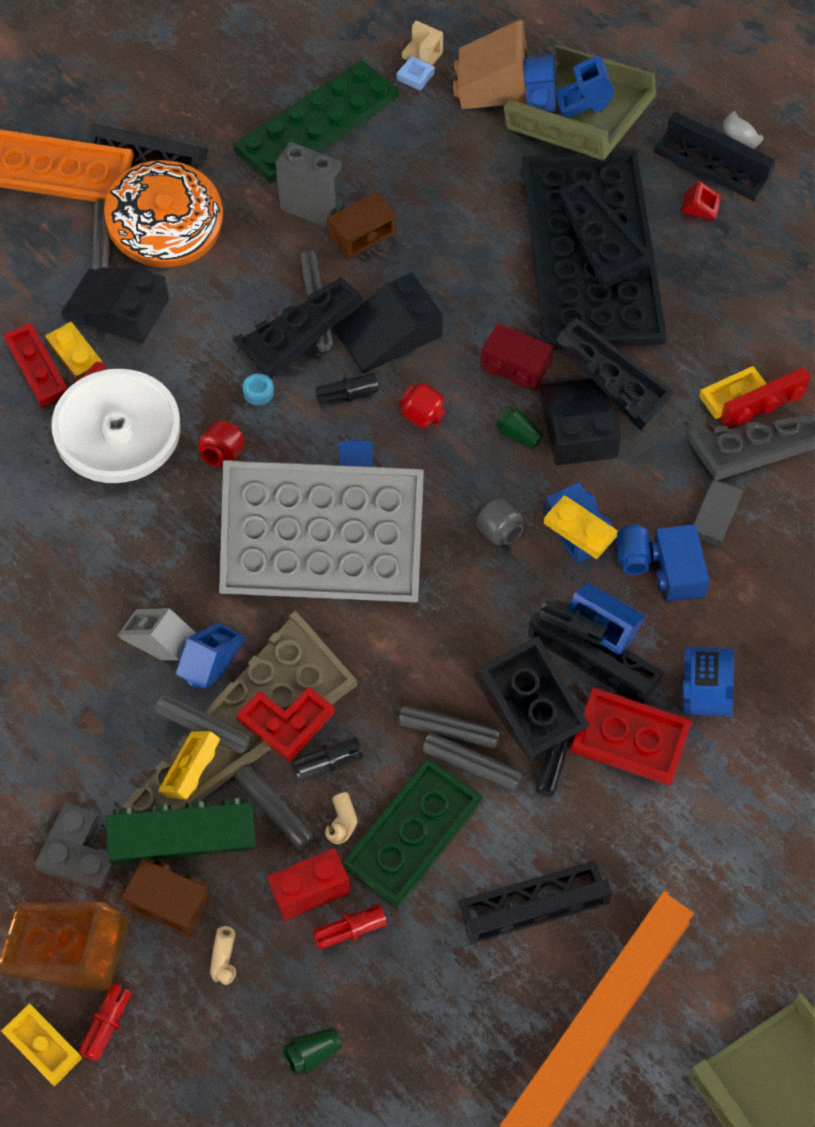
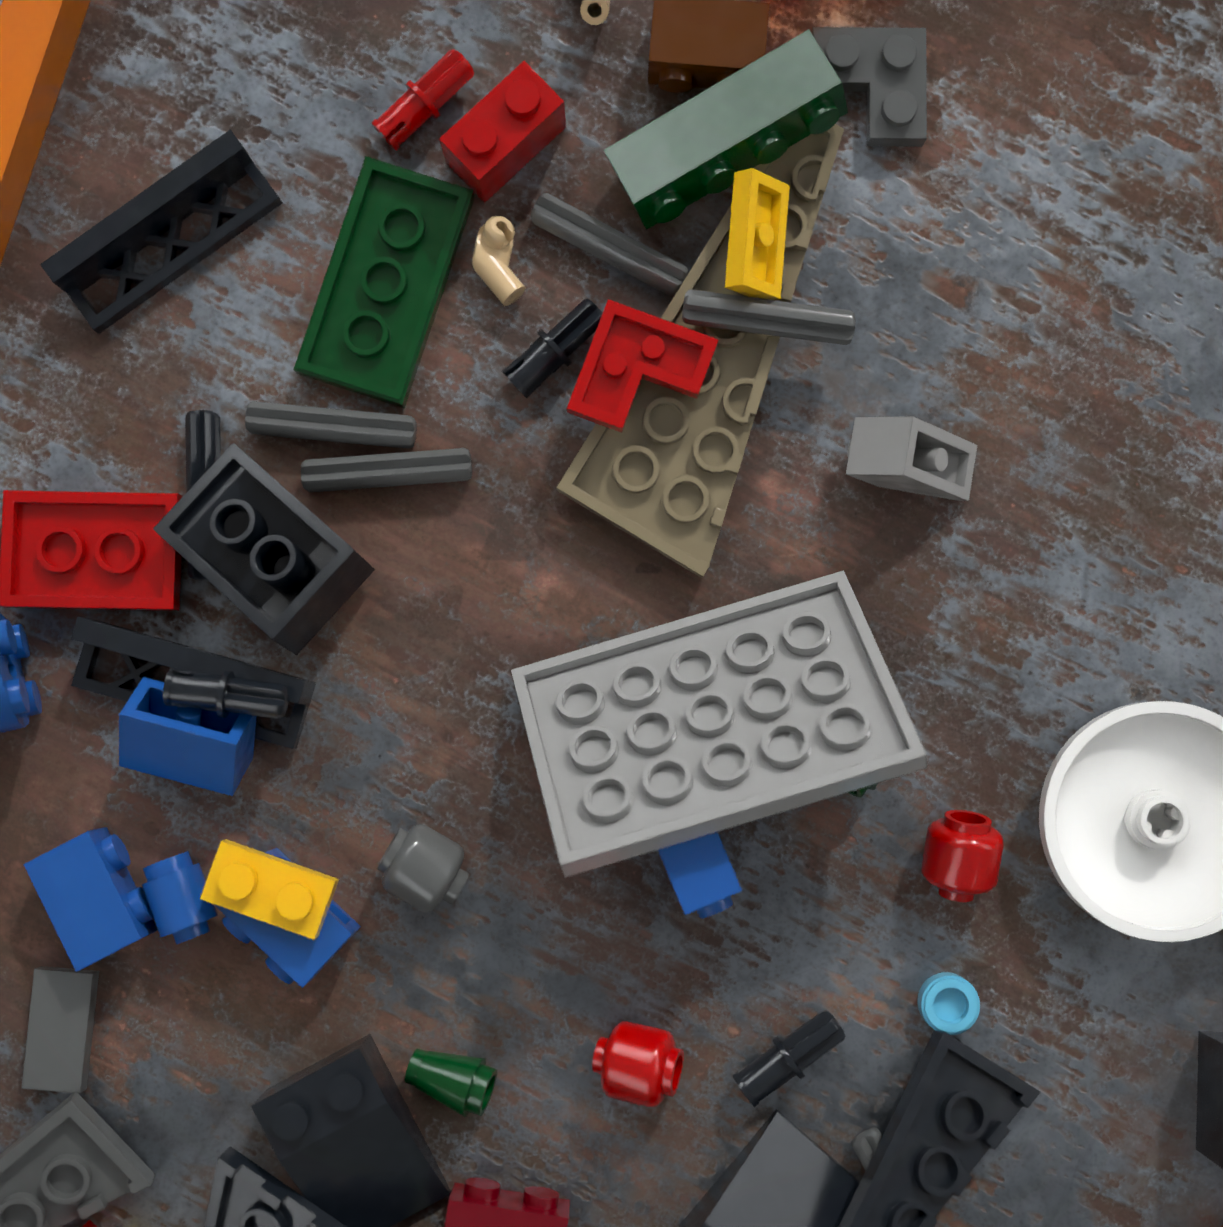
camera: 160 degrees right, 25 degrees up
blue slope [176,622,246,689] -> none

